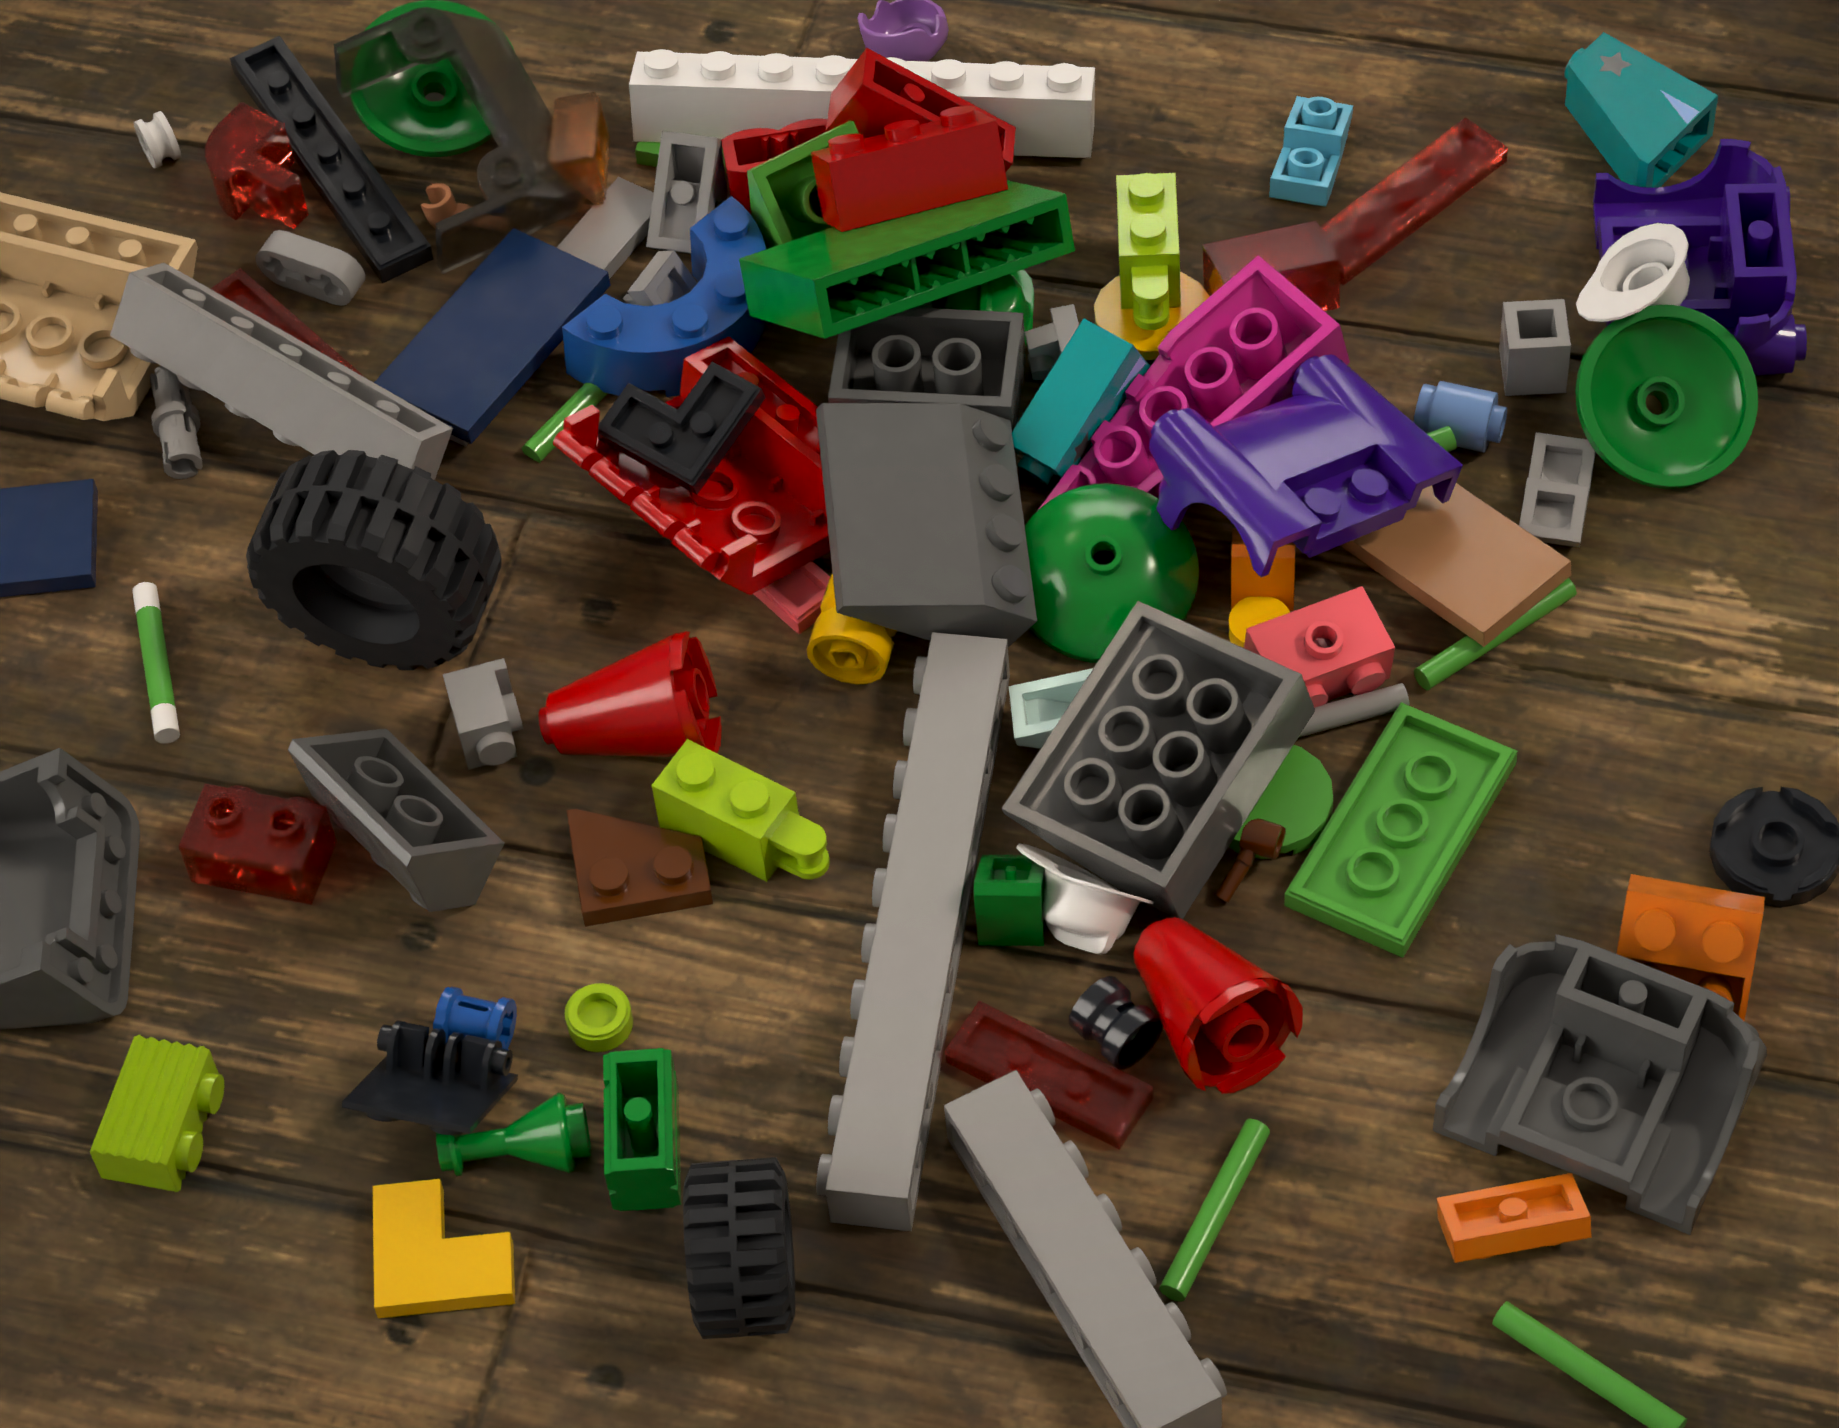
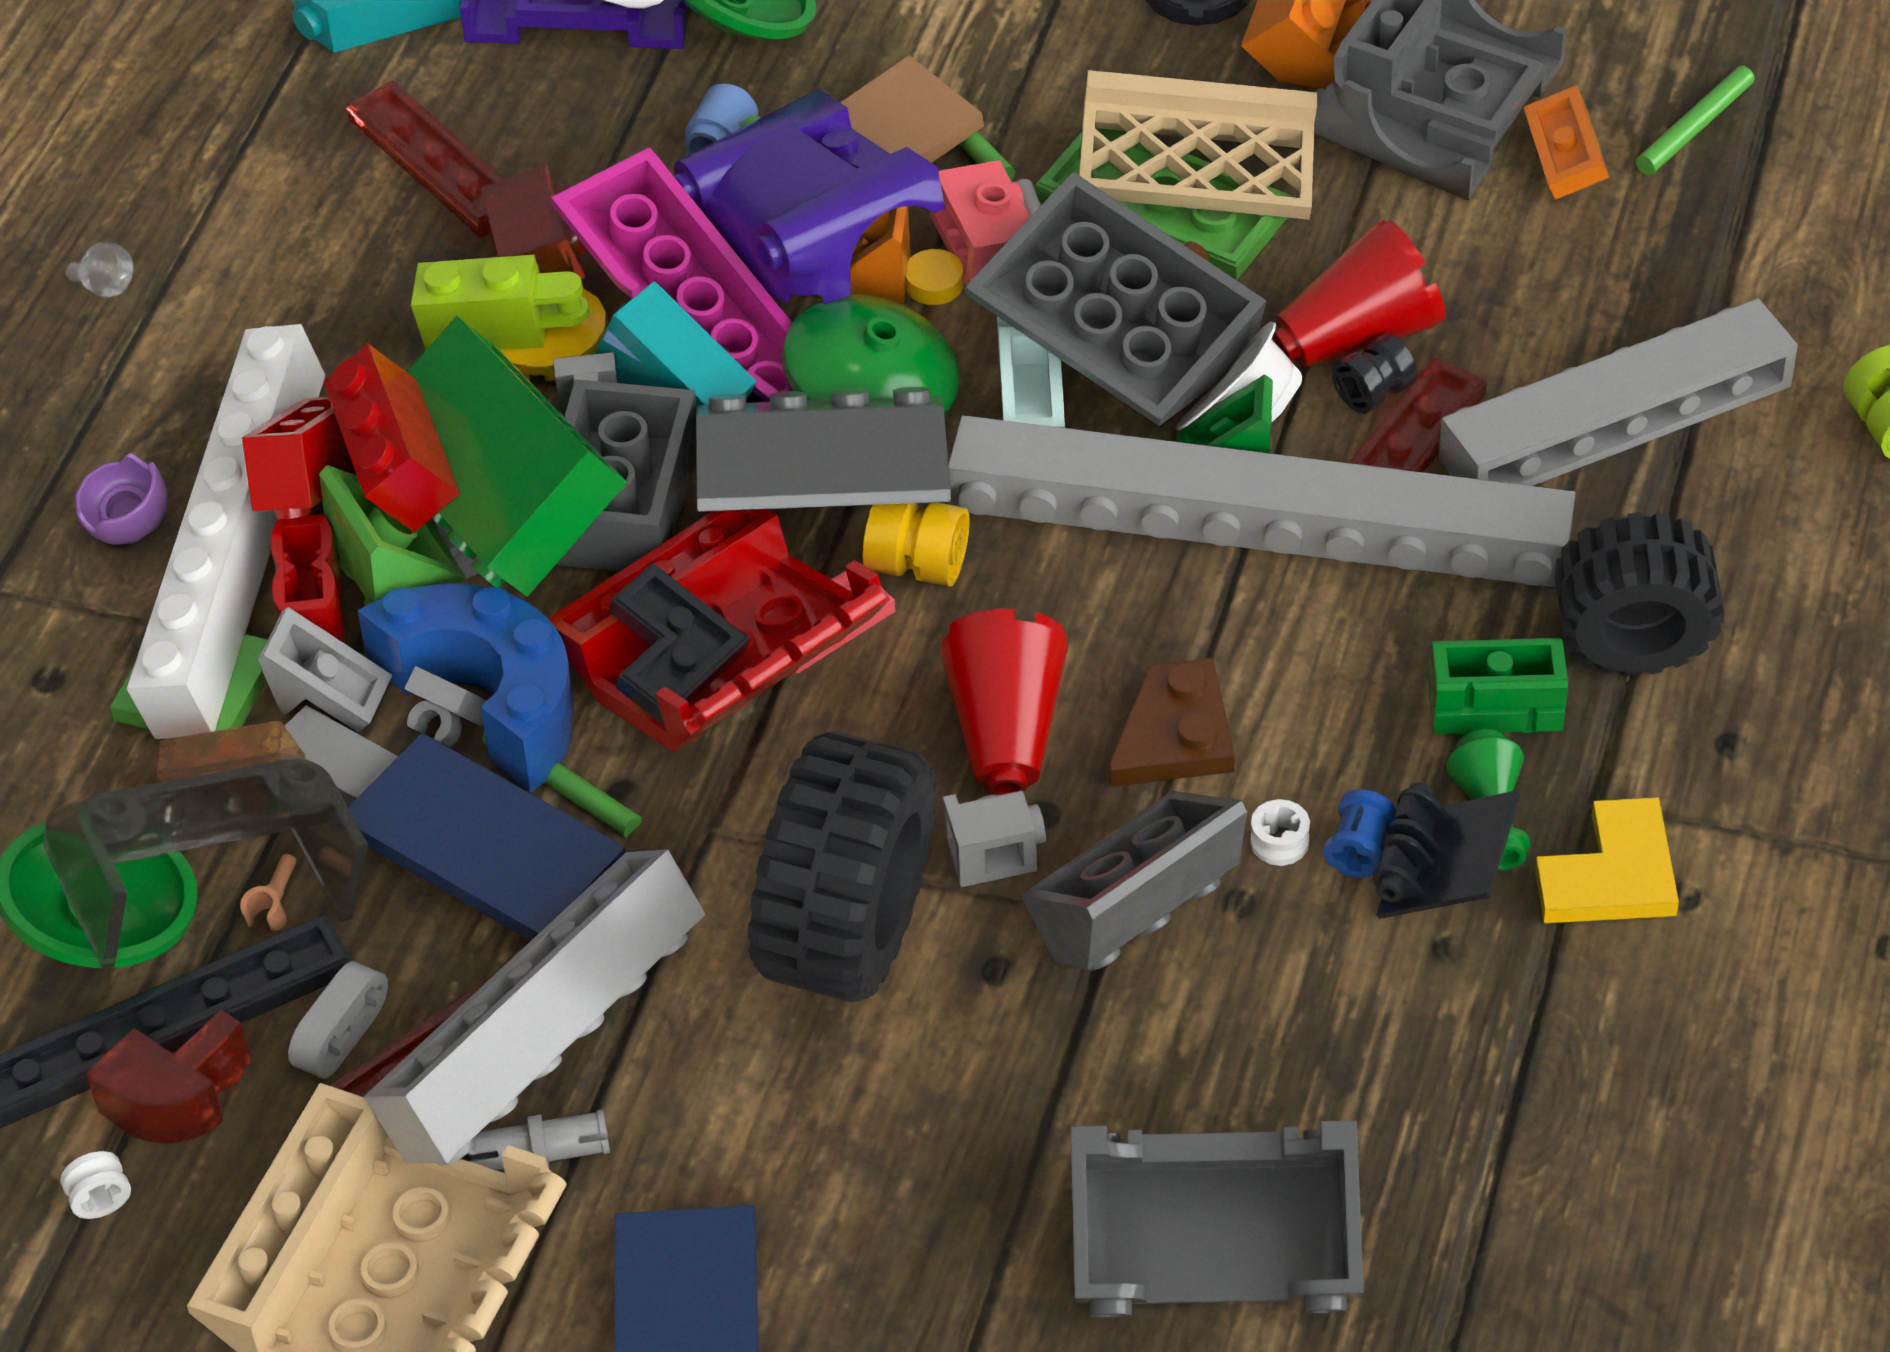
camera: 90 degrees left, 5 degrees down
lime brick [90,1035,224,1192] -> none
bright green bar [132,582,180,743] -> none
clear red brick [179,784,337,905] -> none
lime tile [565,983,633,1052] -> none
lime brick [651,739,830,882] -> none
bright green bar [1159,1119,1270,1302] -> none
medium azure slope [1269,96,1353,207] -> none
light grey brick [1499,299,1571,396] -> none
light grey slope [1519,432,1596,547] -> none
none -> tan fence [1079,70,1318,220]
none -> white bush [1250,799,1310,866]

